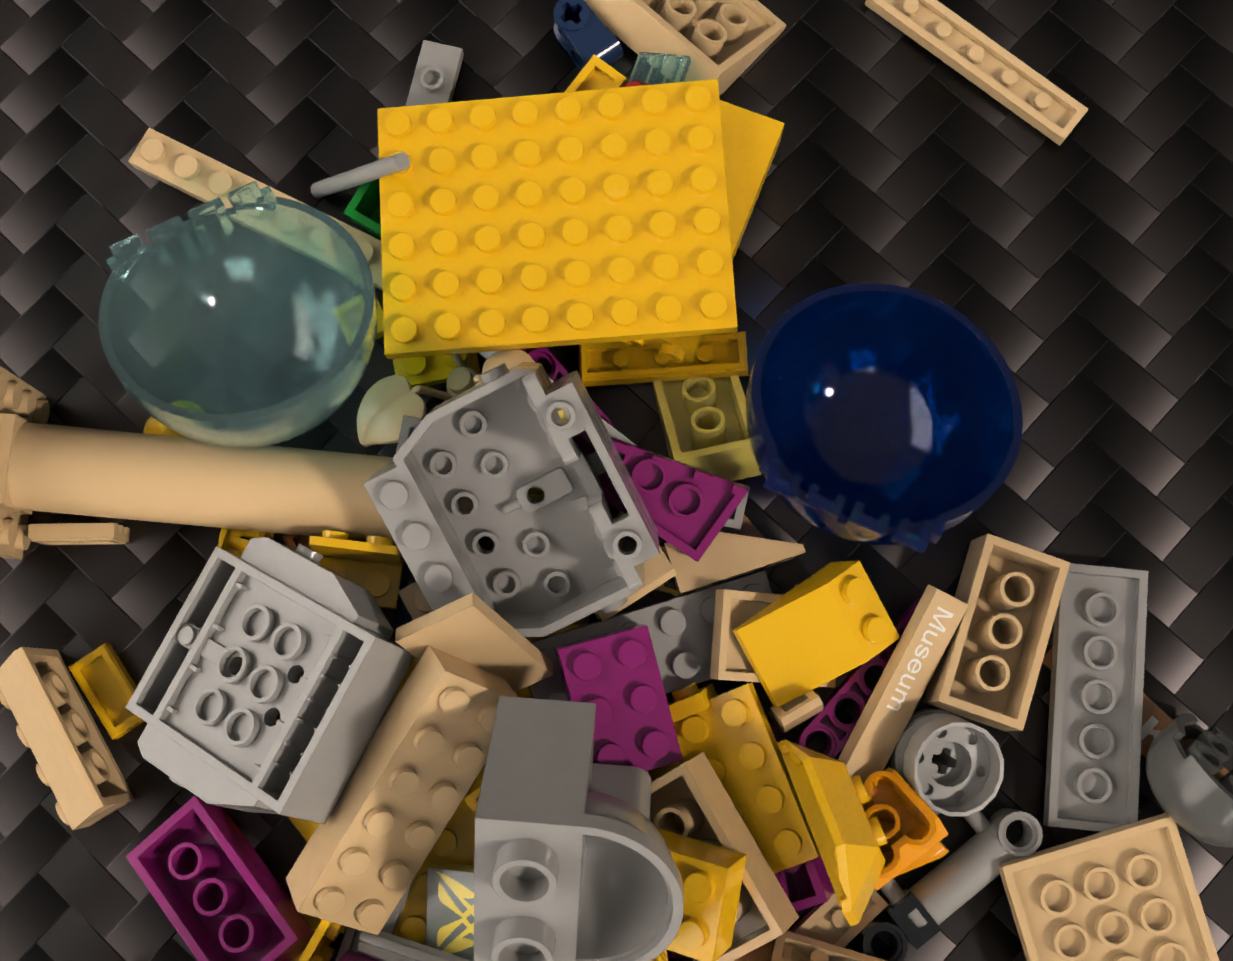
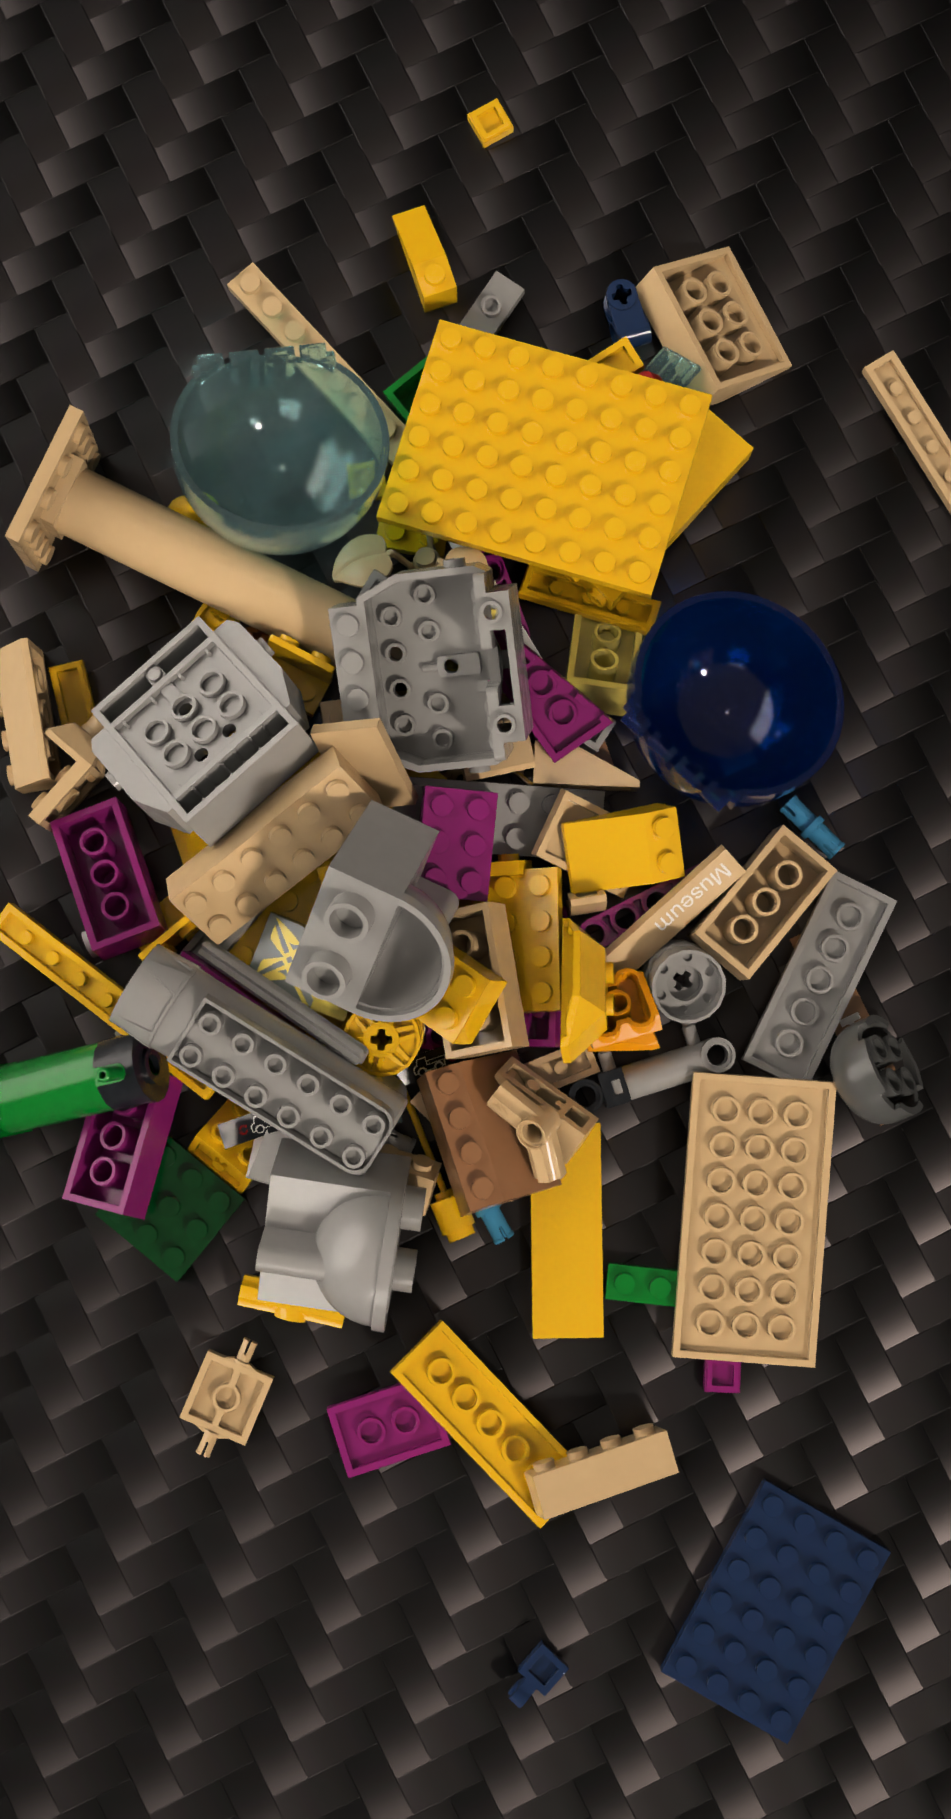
camera: 15 degrees right, 5 degrees up
tan tile [28,523,130,545] -> none
light grey bar [311,152,410,198] -> none
none -> tan plate [28,715,105,833]
none -> yellow slope [392,205,457,313]
none -> dark azure pin [780,795,845,860]

